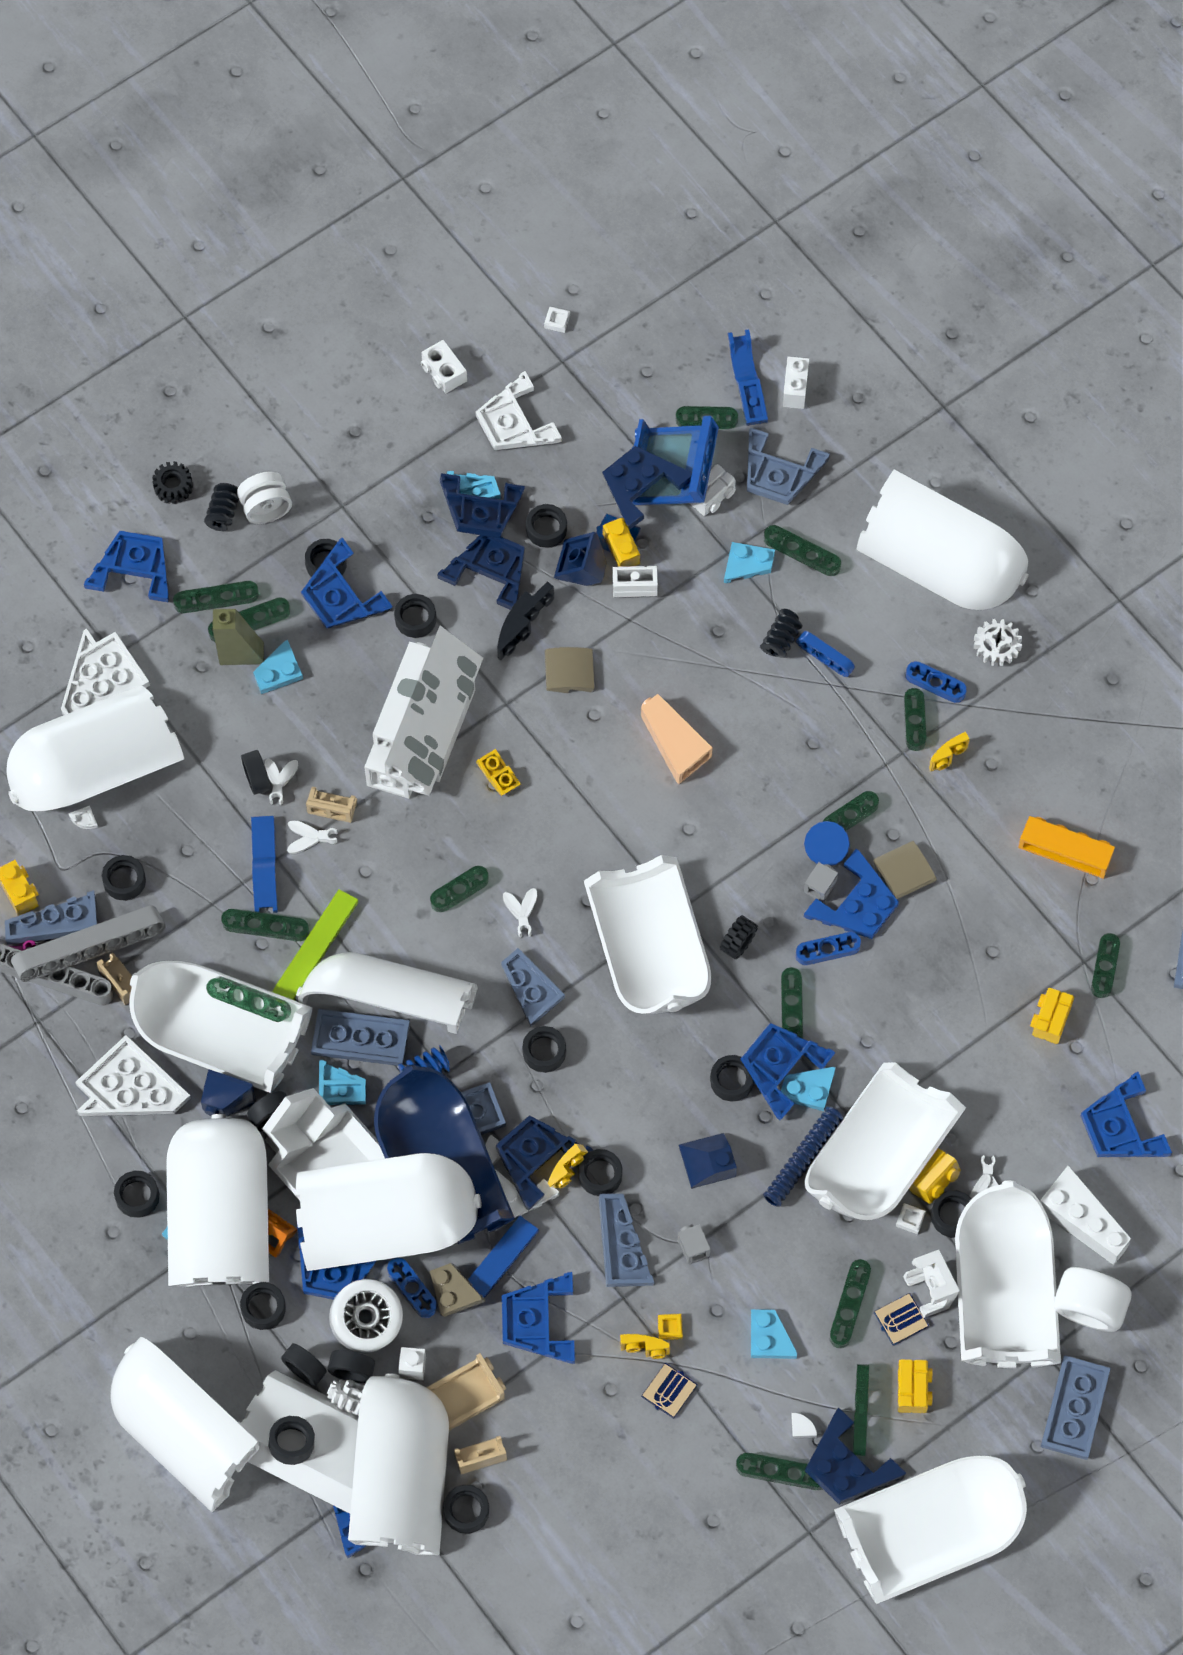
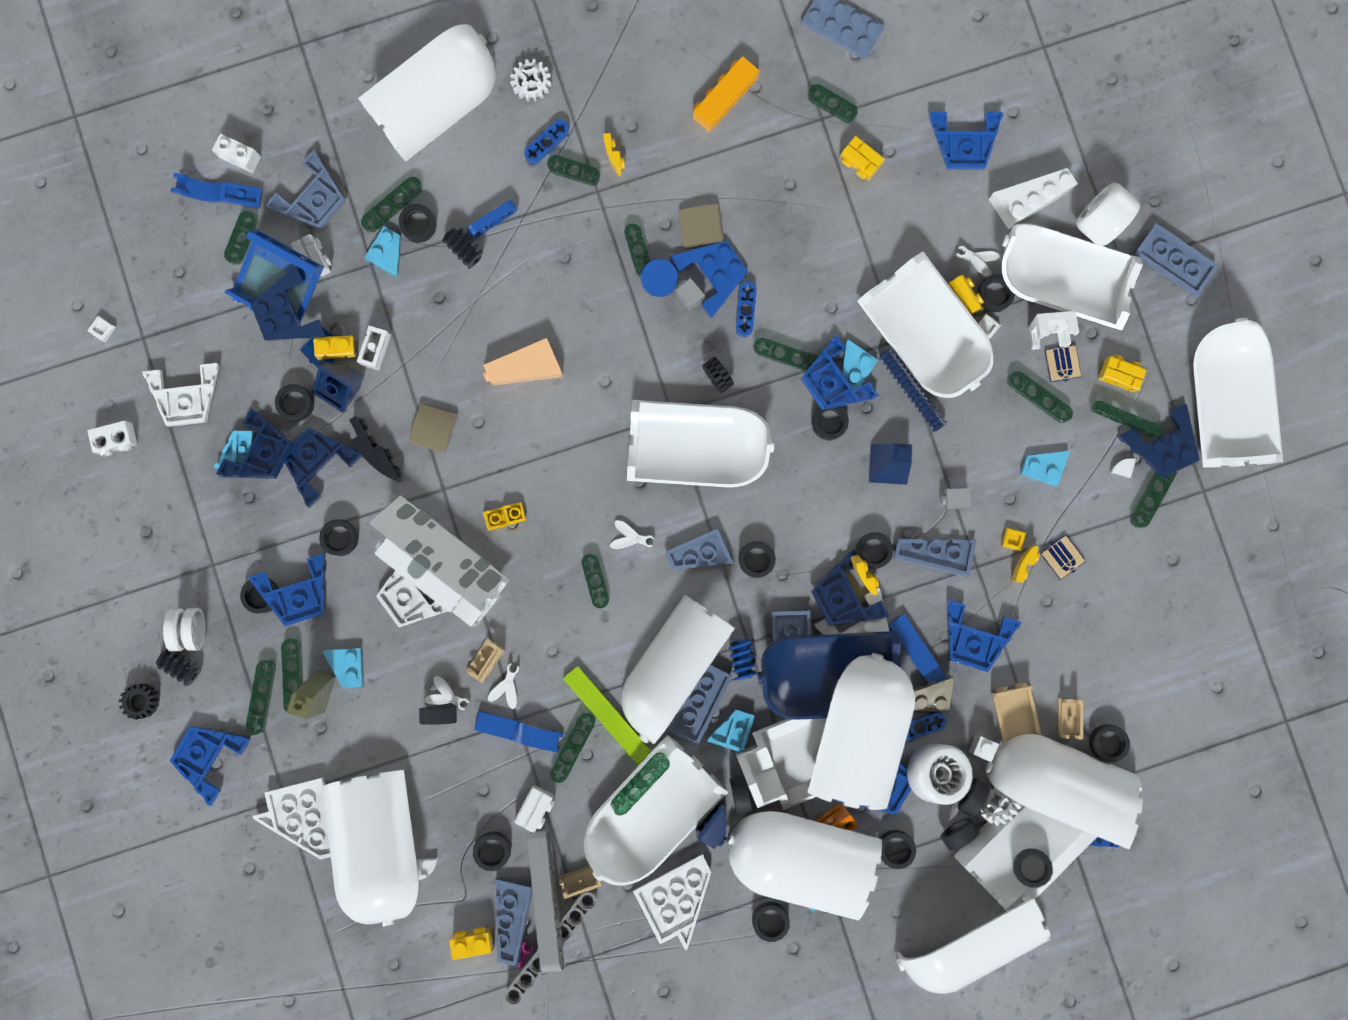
camera: 75 degrees left, 20 degrees up
none -> white wing [376,570,448,627]
none -> black tyre [399,204,437,243]
none -> white brick [514,785,555,833]

